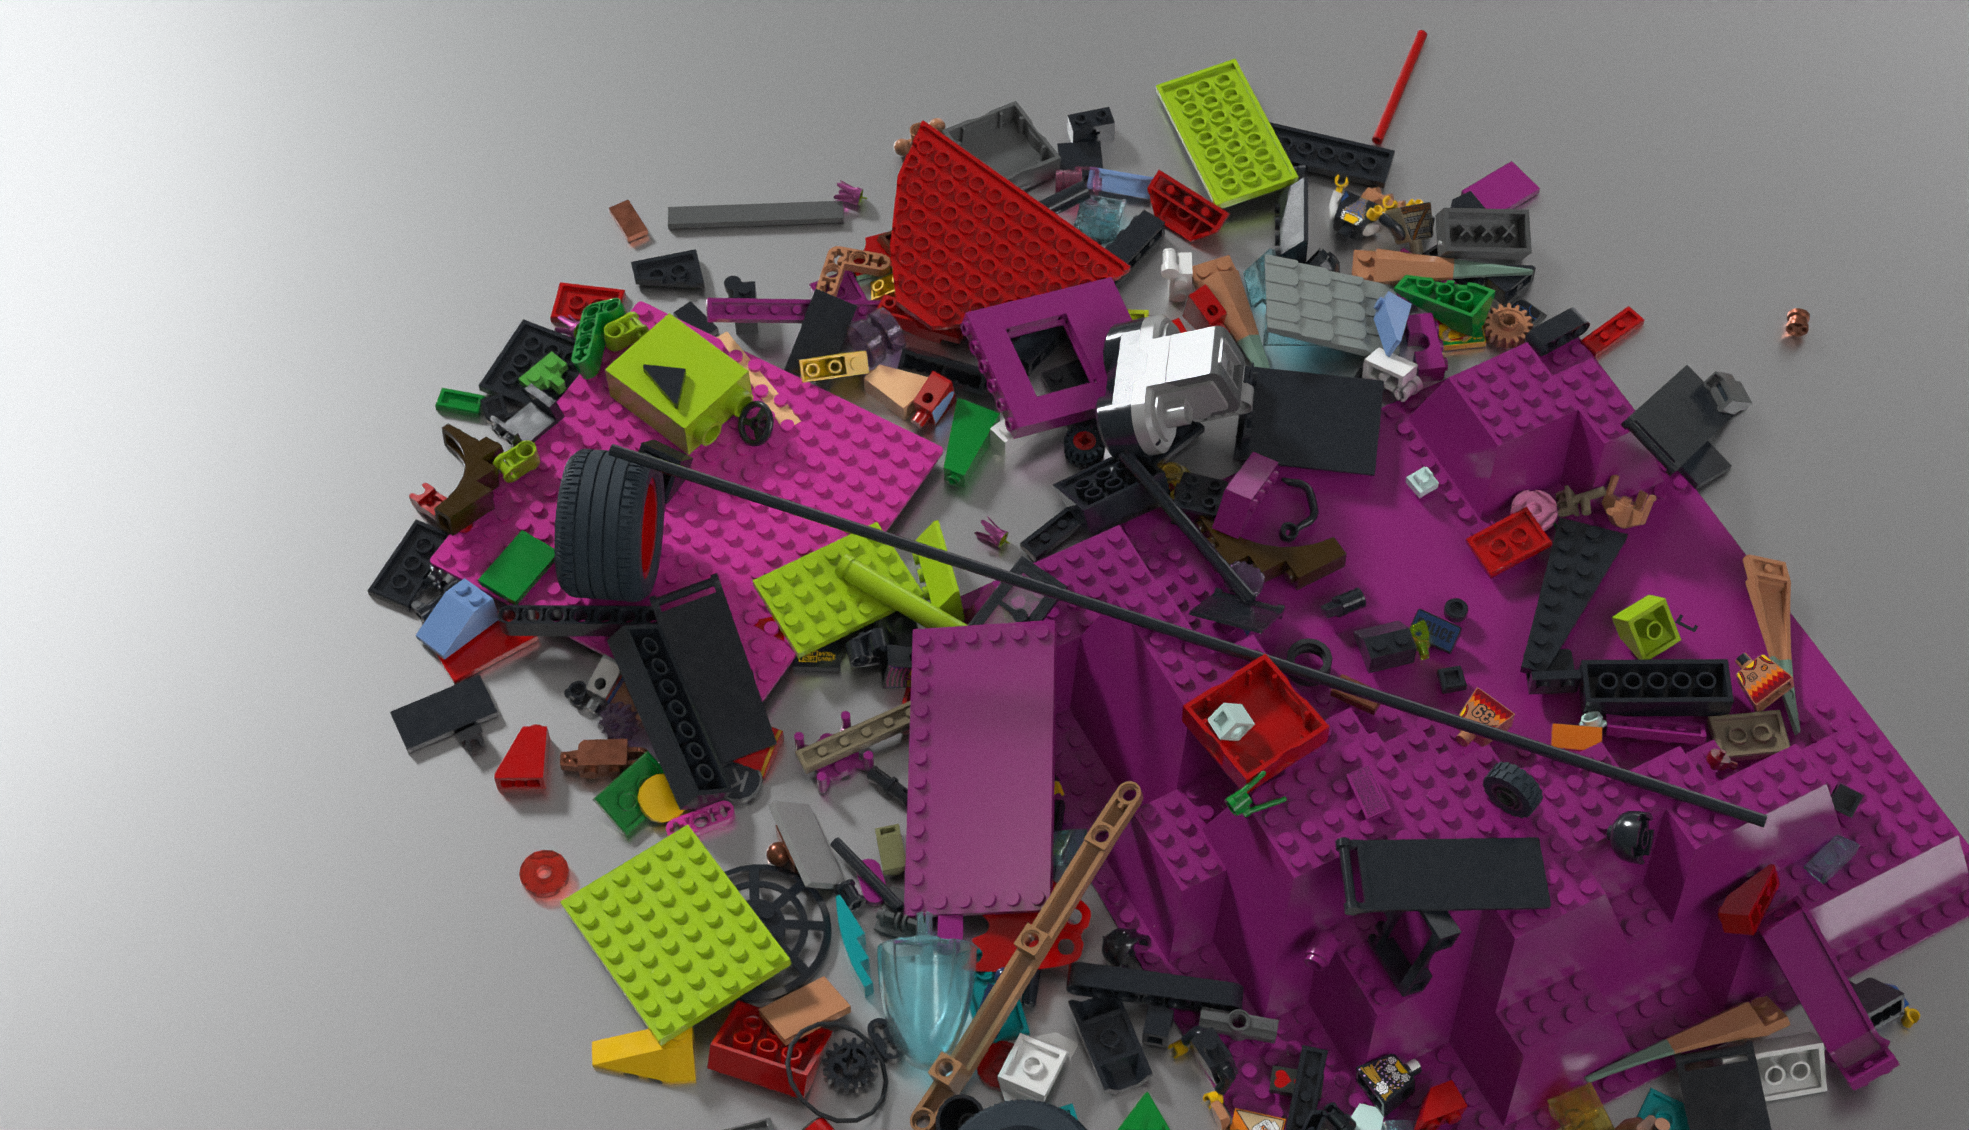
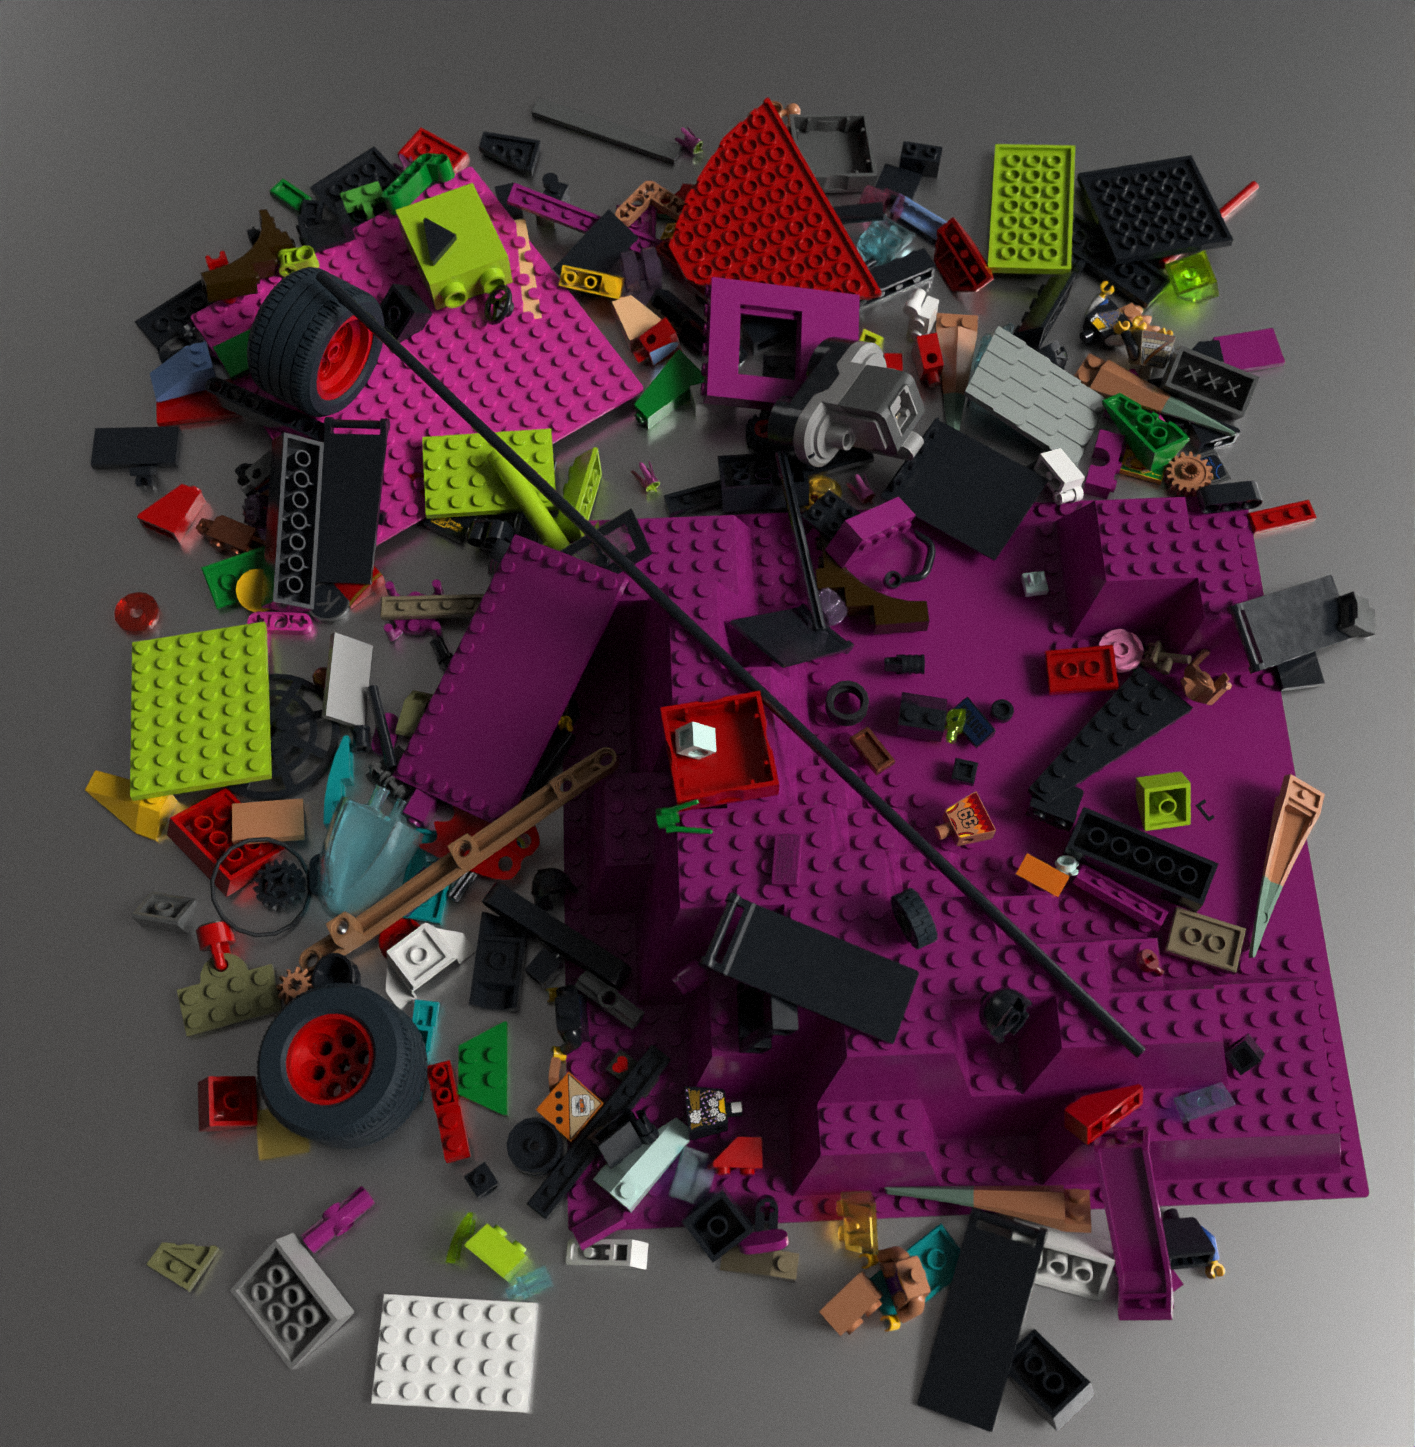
camera: 25 degrees right, 10 degrees up
lime piece [604,312,649,351] -> none
copper tile [609,200,648,243] -> none
clear light blue slope [1053,829,1087,867] -> none
medium blue slope [1374,291,1412,357] -> none
torso [1735,653,1794,712] -> none
none -> black plate [247,226,261,246]
none -> flat silver piece [846,473,876,504]
none -> black plate [1077,155,1233,265]
none -> clear neon green slope [1165,250,1219,303]

